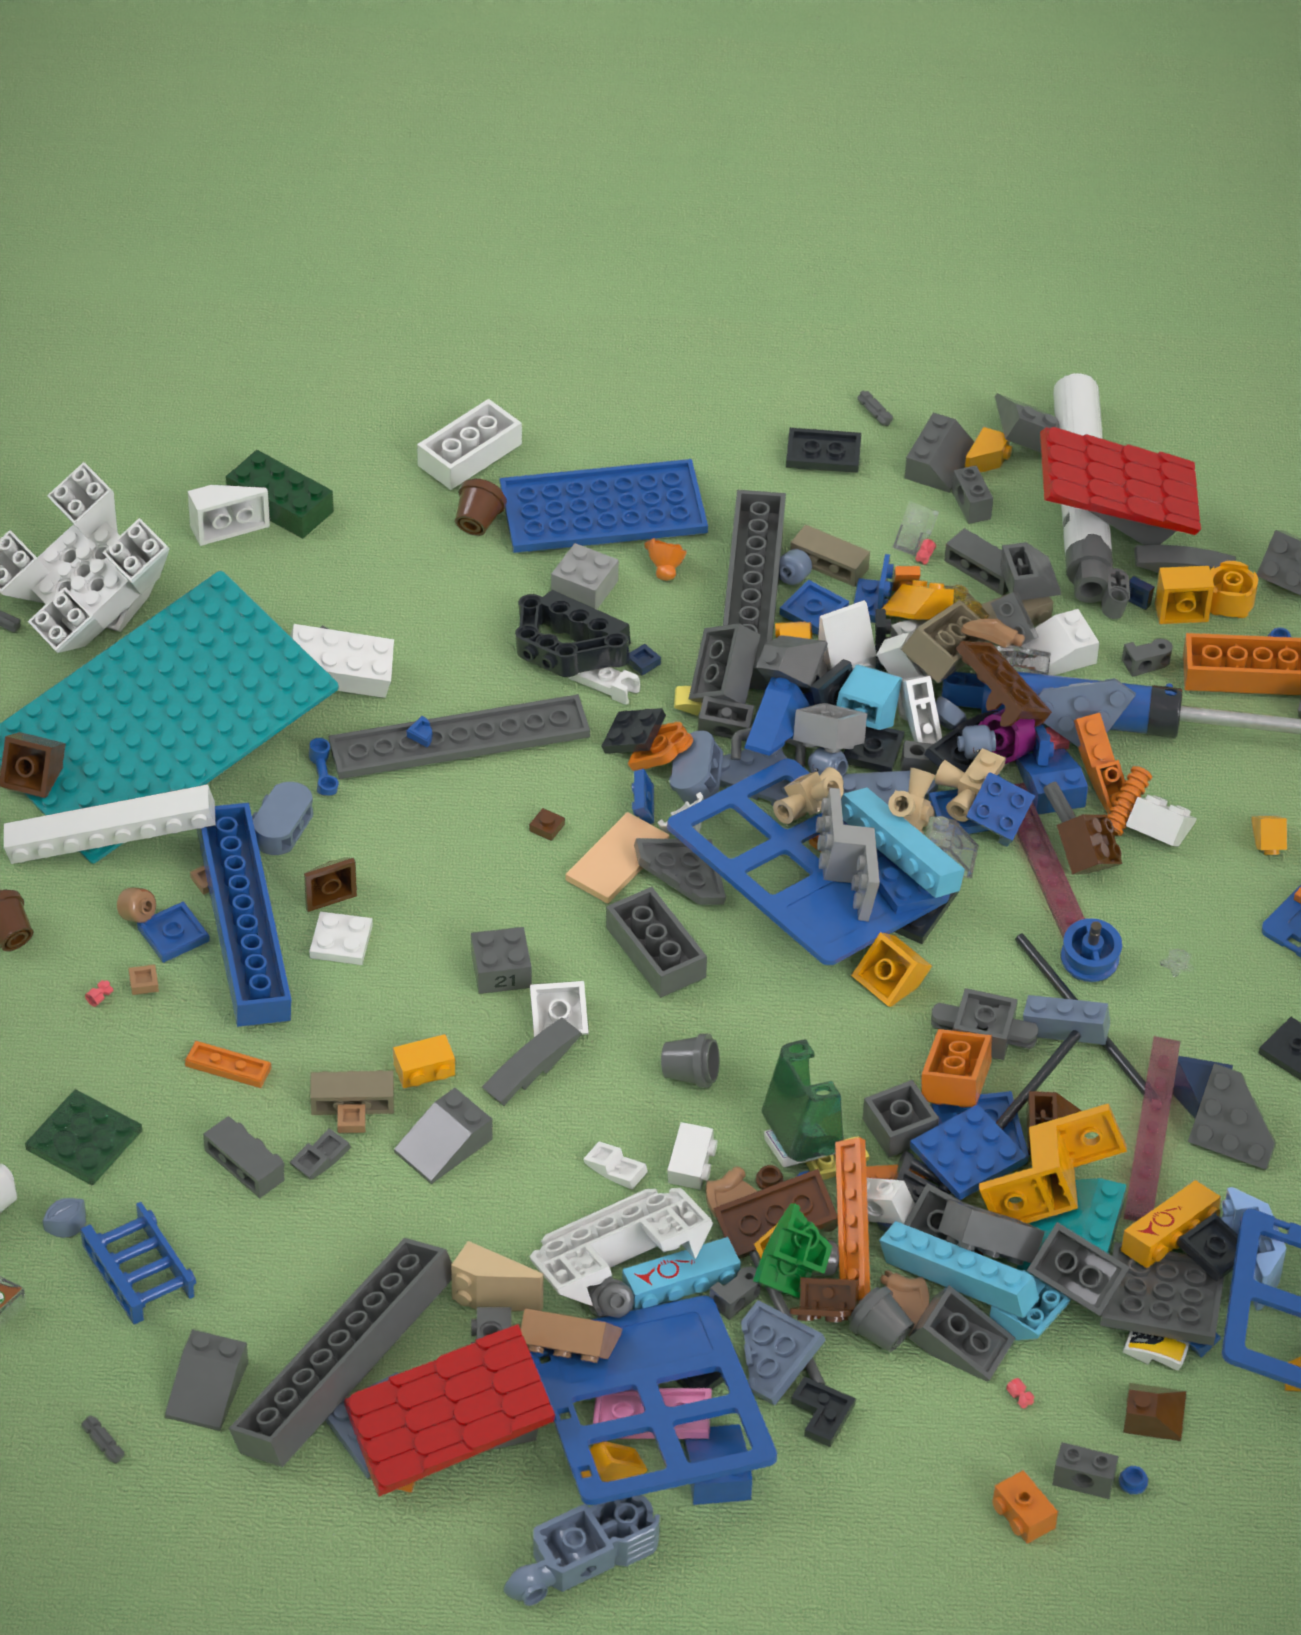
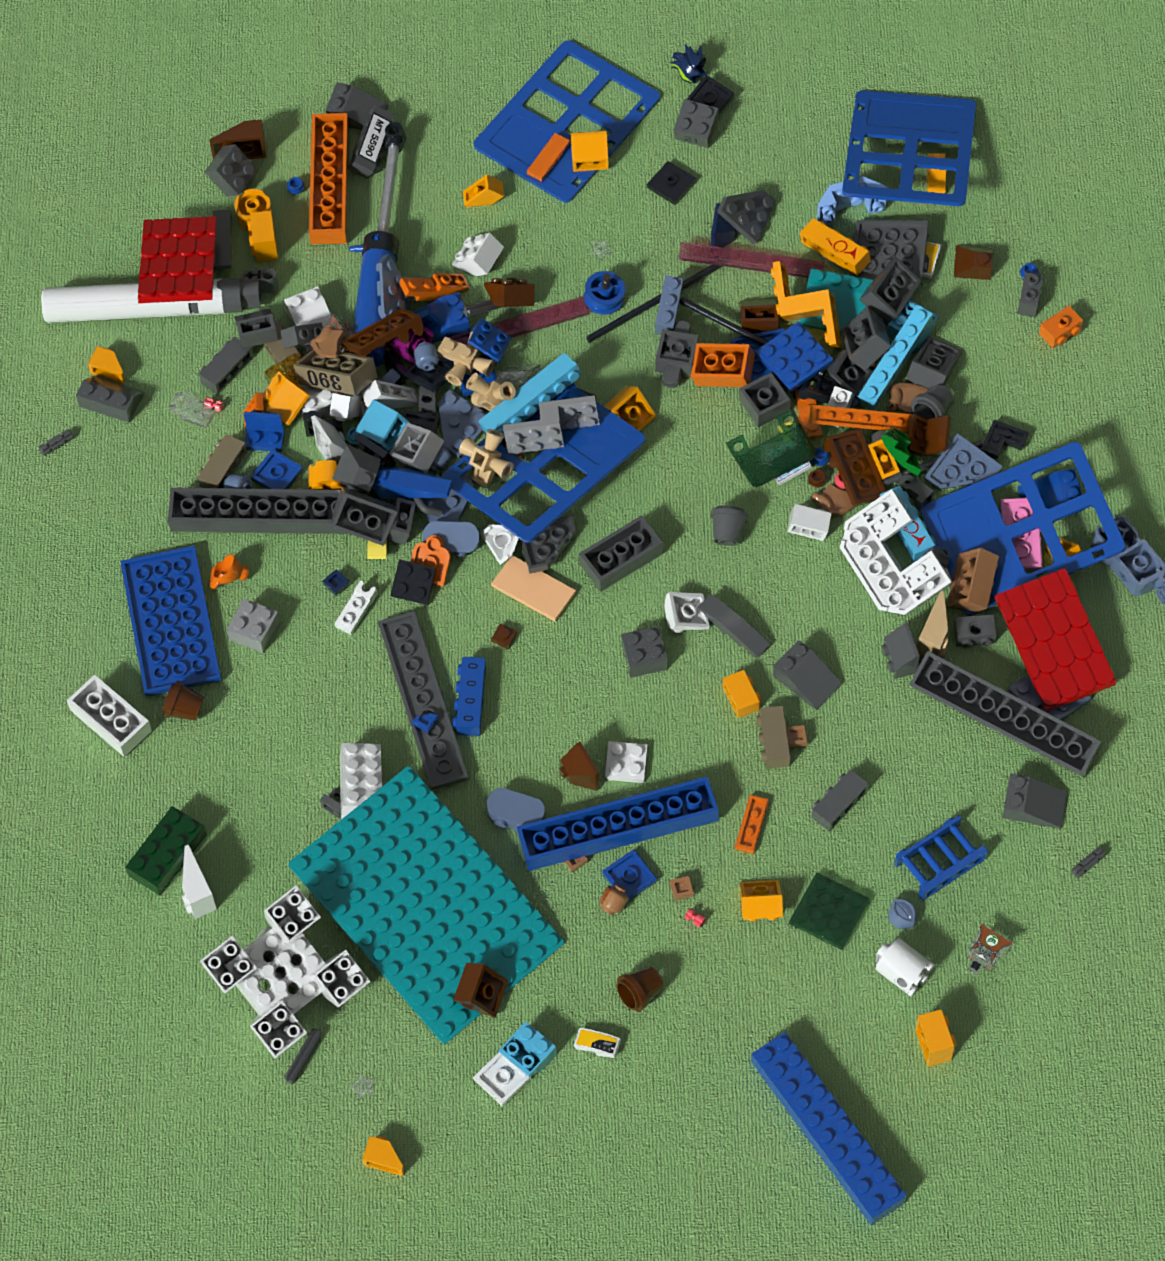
camera: 90 degrees left, 15 degrees up
white brick [4,785,216,864] -> none
dark grey slope [290,1128,351,1180] -> none
blue bar [308,738,339,796] -> none
black brick [515,590,631,677] -> none
white slope [583,1141,648,1189] -> none
blue plate [632,769,654,824] -> none
black plate [786,427,862,473] -> none
dark grey brick [952,466,993,524] -> none
dark grey slope [994,393,1060,453] -> none
coral piece [1006,1378,1035,1409] -> none
orange piece [1107,766,1153,836] -> none
dark grey leg [1121,638,1173,677] -> none
dark blue plate [1129,576,1155,610] -> none
black plate [1176,1213,1238,1282] -> none
none -> blue brick [453,657,486,736]
none -> light orange slope [739,880,783,921]
none -> dark grey slope [881,623,920,679]

